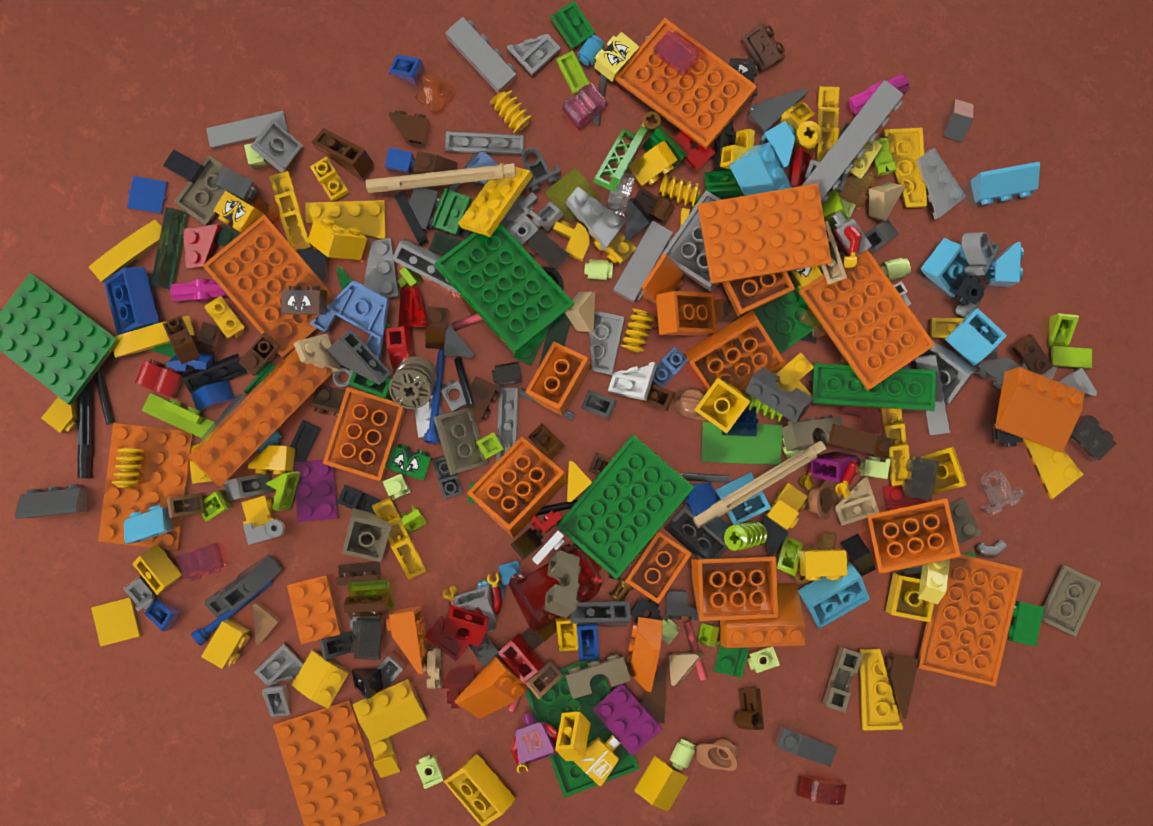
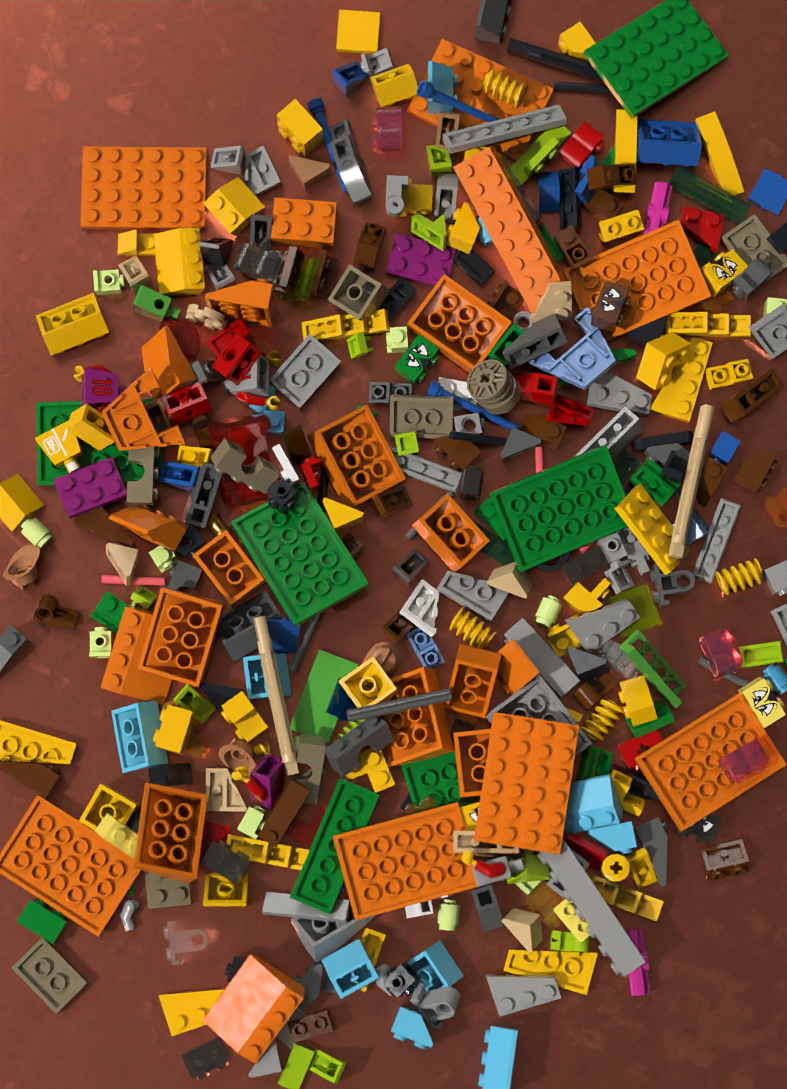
camera: 115 degrees right, 5 degrees down
lime tile [397,266,424,288] -> none
pearl gold bush [642,111,661,133] -> none
lime piece [724,521,767,551] -> none
dark tan arch [822,646,863,713] -> none
dark grey slope [943,99,974,142] -> none
none -> orange wing [101,368,186,451]
none -> tan slope [118,255,152,293]
none -> bright green torso [131,285,181,322]
none -> black brick [267,478,298,515]
none -> light grey plate [269,334,341,408]
none -> dark grey axle [347,689,452,722]
none -> reddish brown slope [353,223,386,268]
none -> blue piece [417,80,500,123]
none -> light grey plate [443,105,567,154]
none -> black panel [659,450,688,484]

